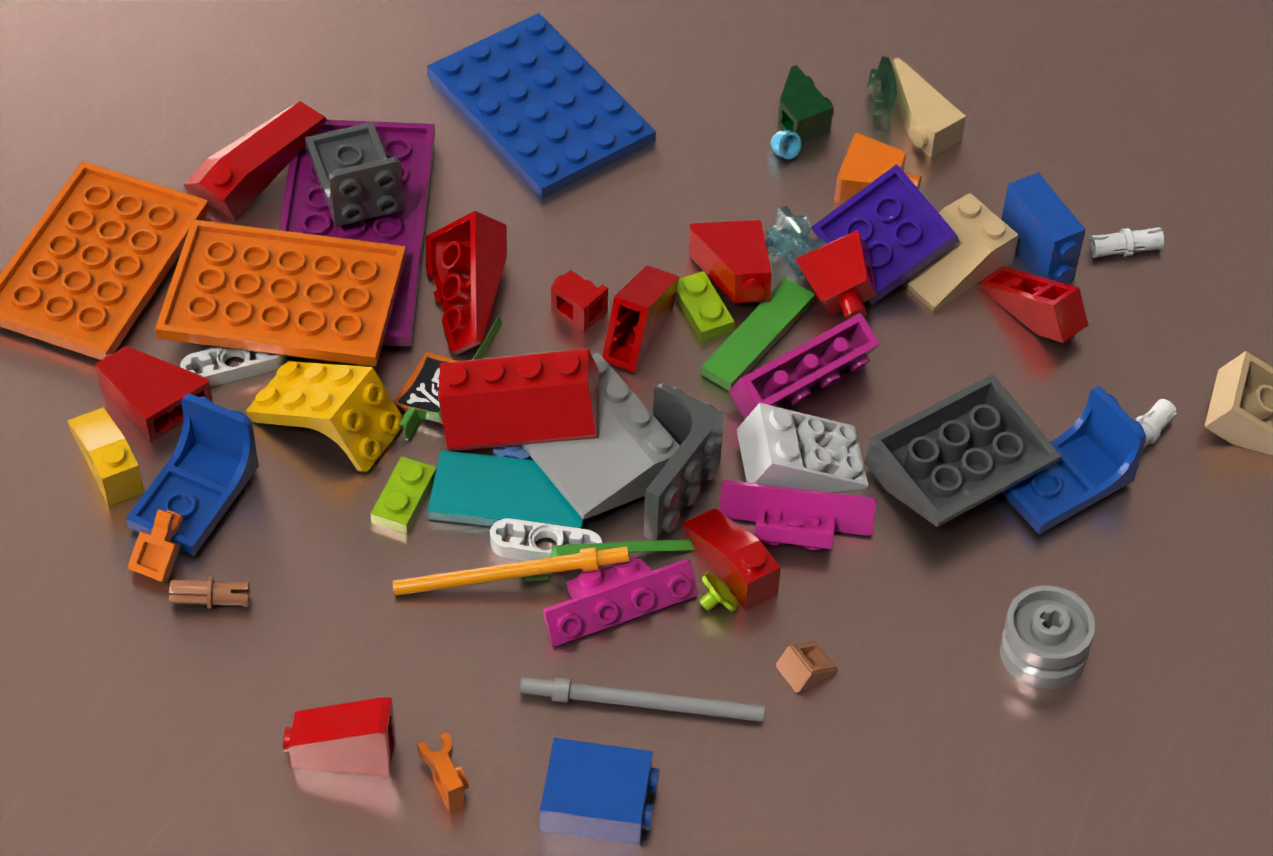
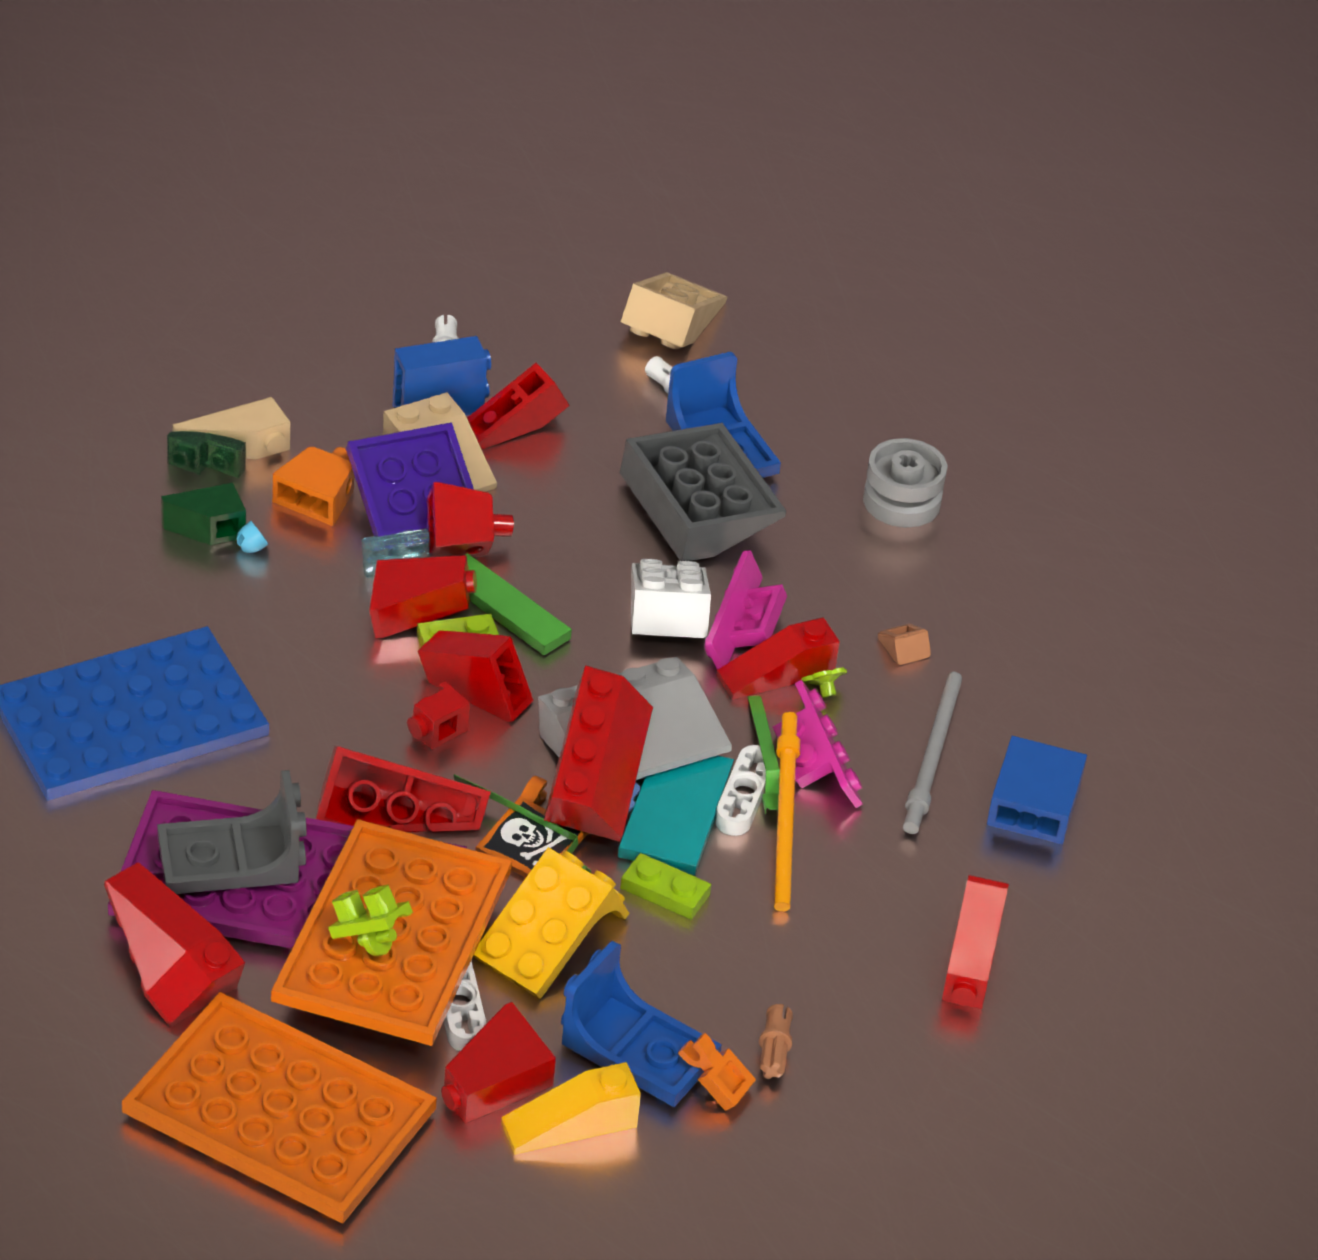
camera: 85 degrees left, 10 degrees down
orange plate [417,732,469,813] -> none
dark grey bracket [644,383,724,540] -> none
dark pink brick [728,313,880,419] -> none
none -> lime hips [328,884,413,956]

